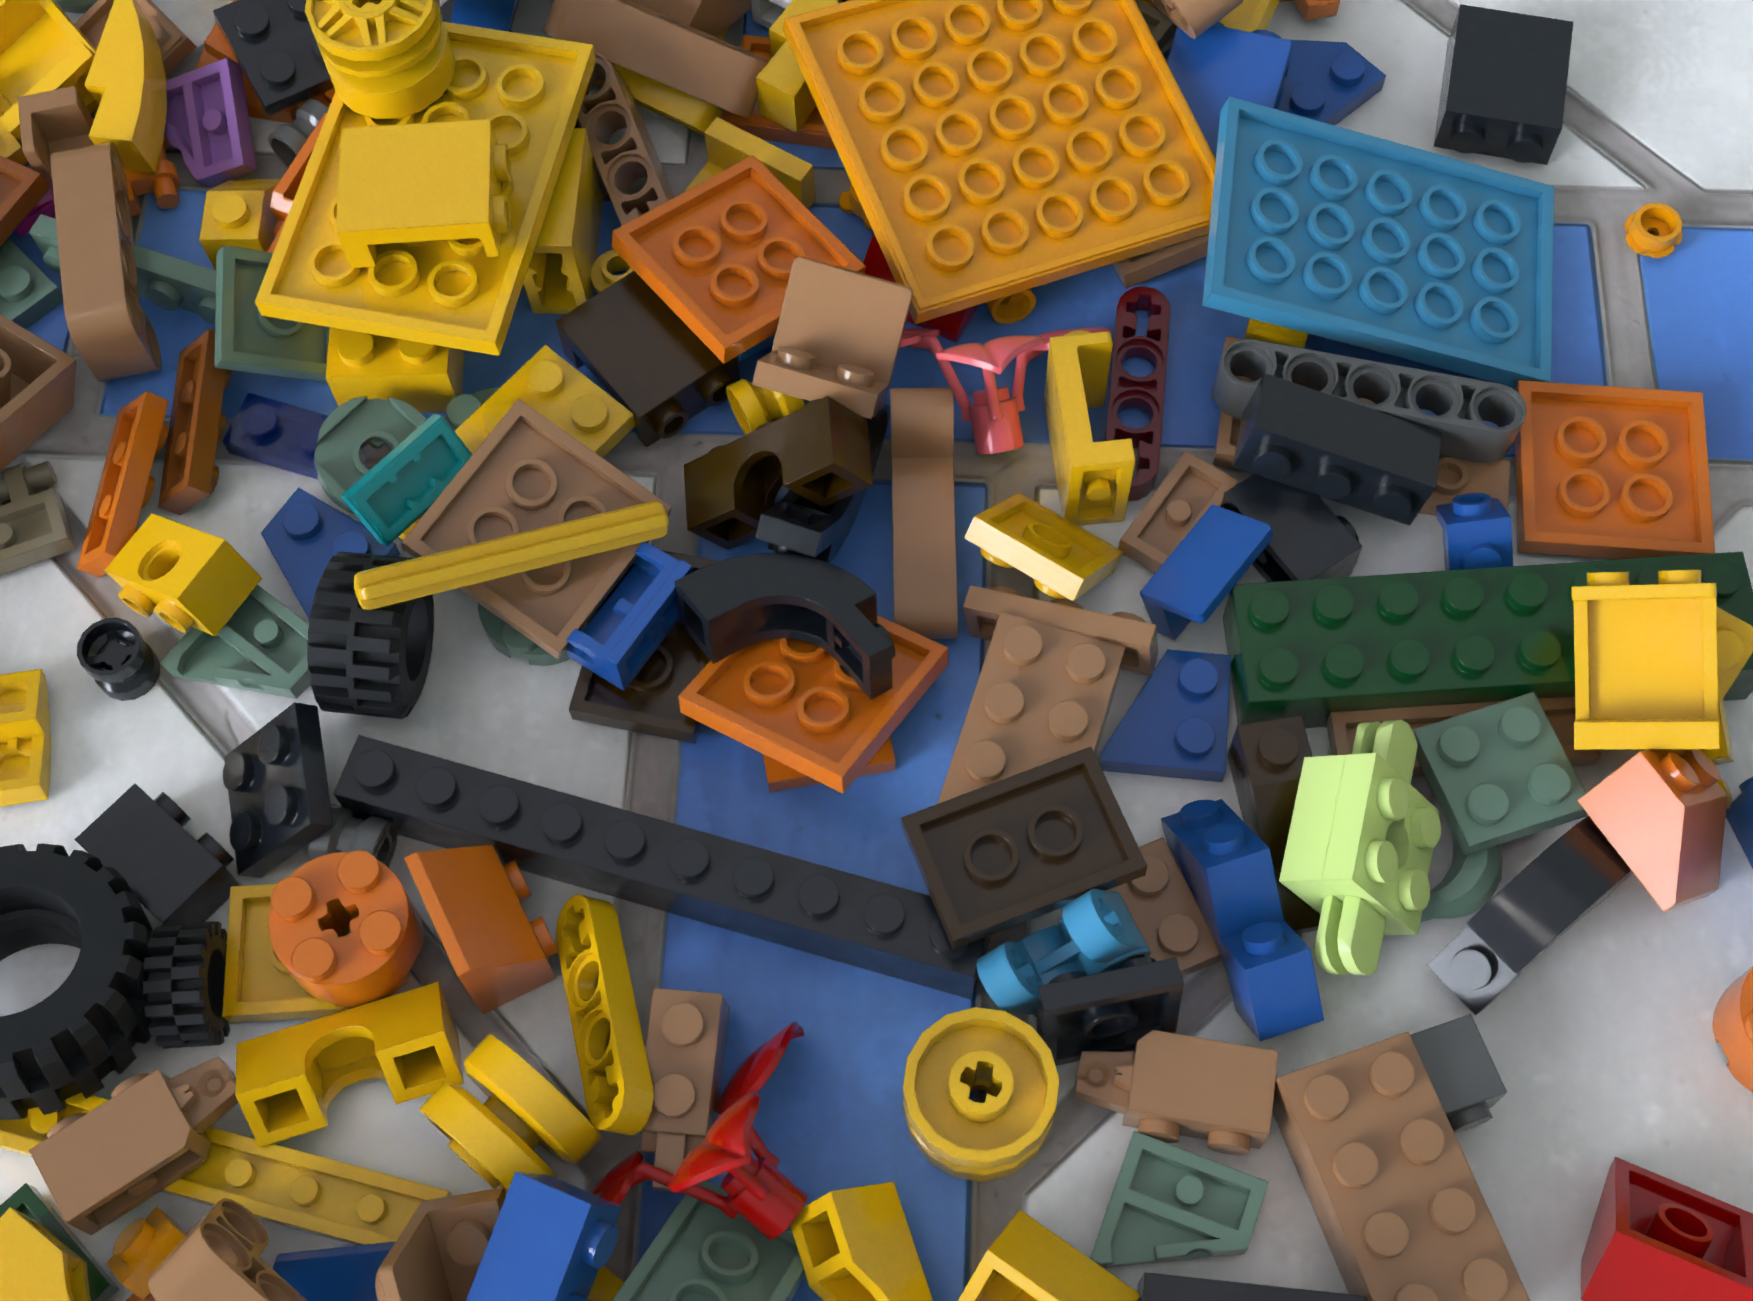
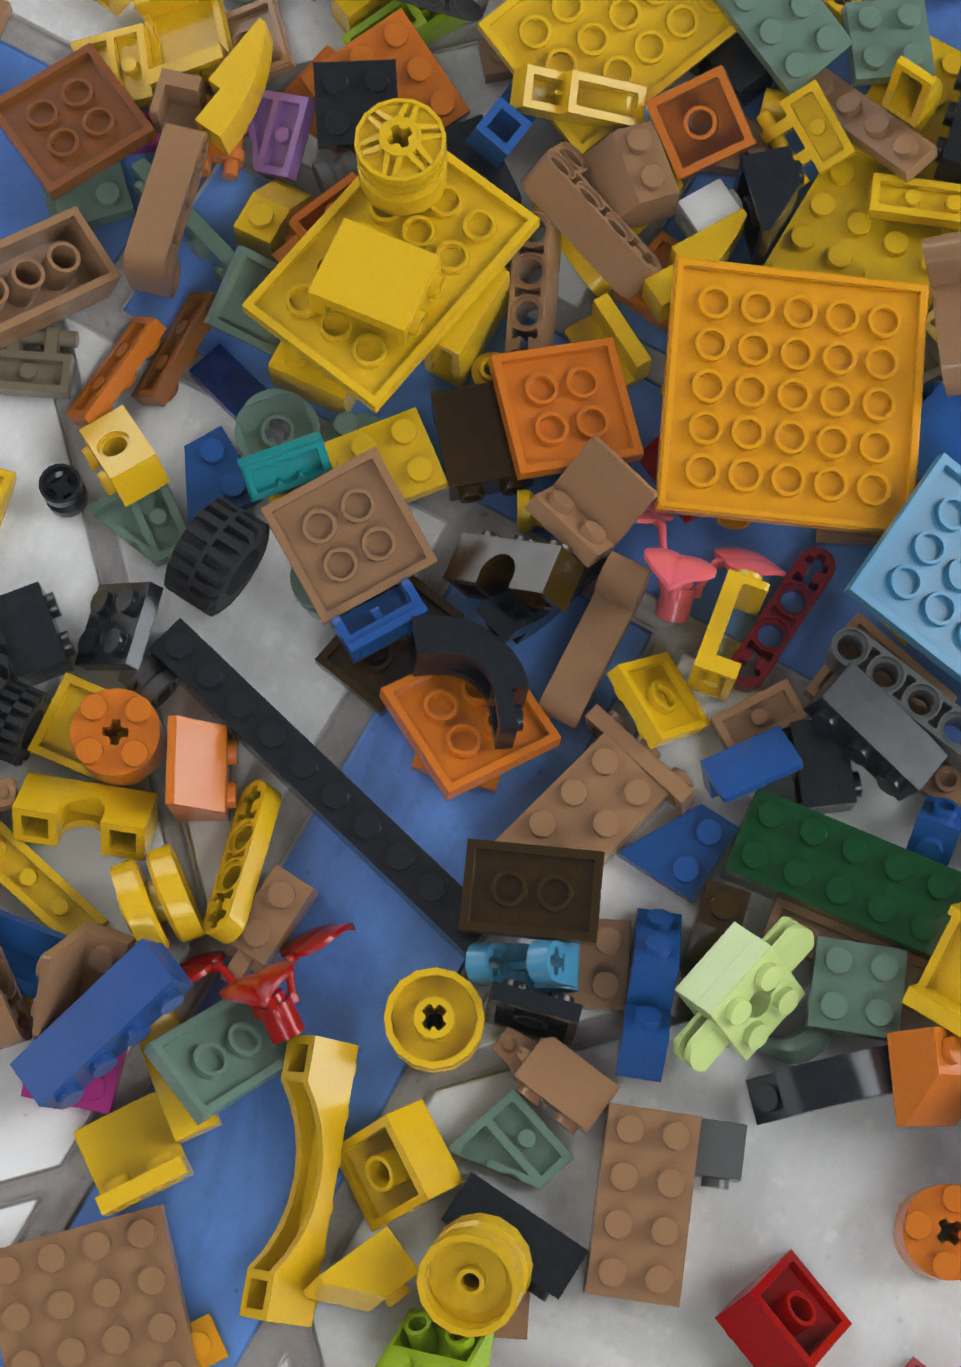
camera: 25 degrees right, 10 degrees up
yellow axle [354,500,669,610] -> none

